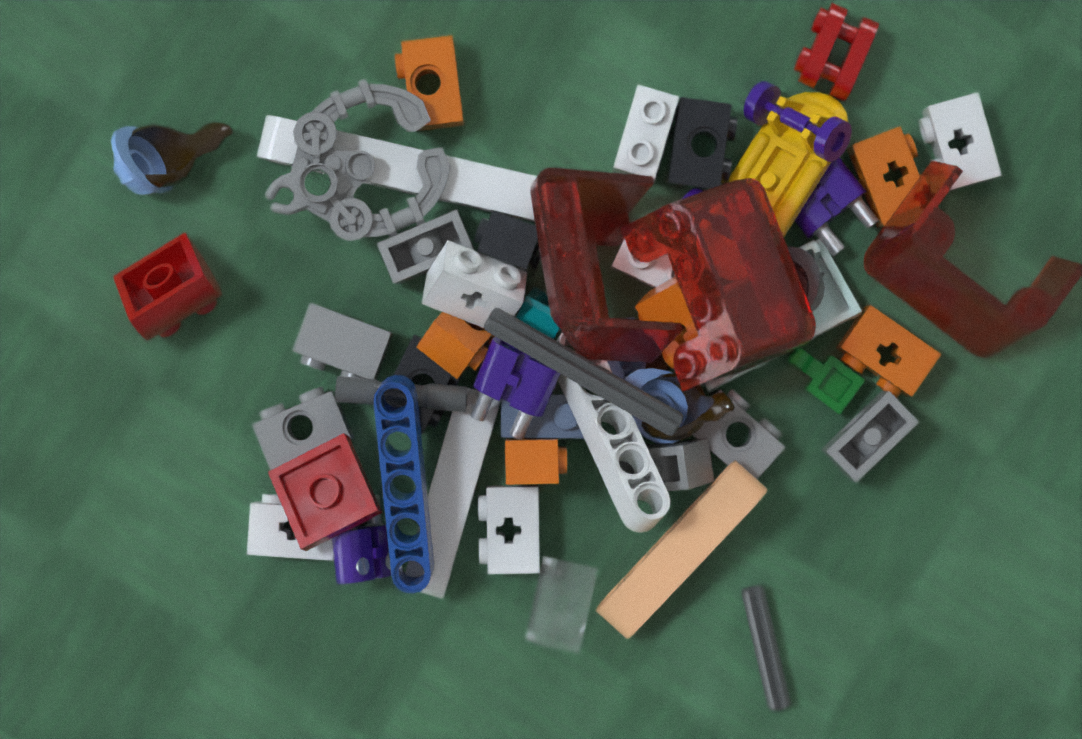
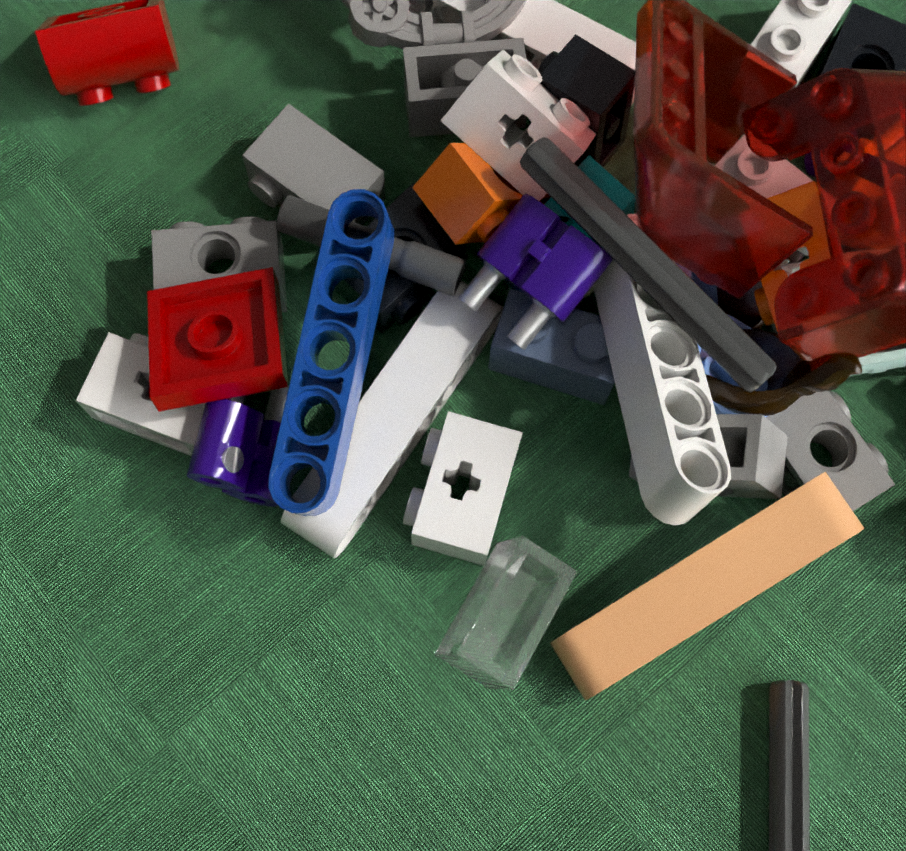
camera: 15 degrees right, 15 degrees down
orange brick [505,438,567,485] -> none

